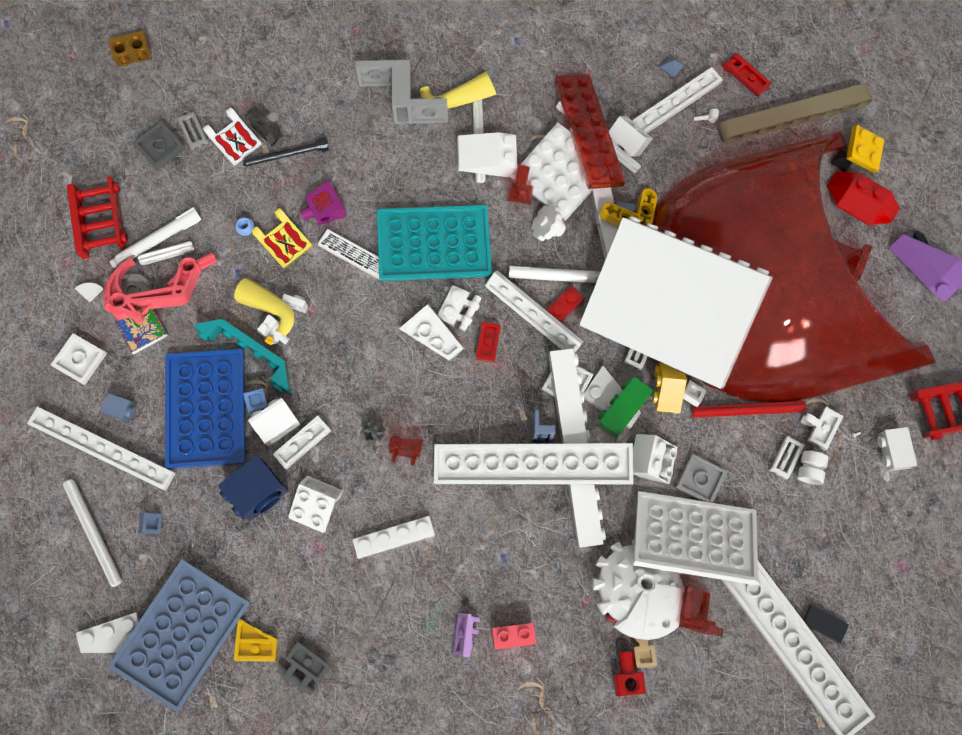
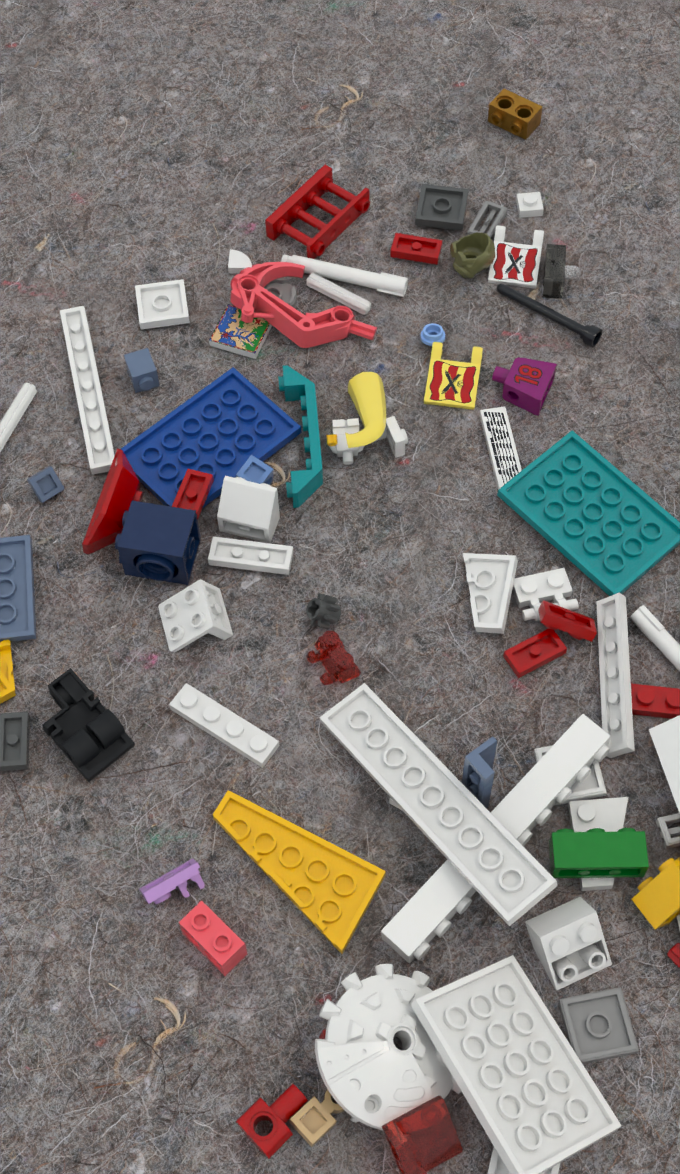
camera: 55 degrees right, 15 degrees down
none -> black plate [42,668,135,782]
none -> red wedge [82,448,143,555]
none -> red plate [172,469,214,520]
none -> yellow wing [213,790,386,954]
none -> red plate [390,233,443,265]
none -> olive hair [450,232,495,279]
none -> white plate [516,192,544,218]
none -> red plate [538,600,597,642]

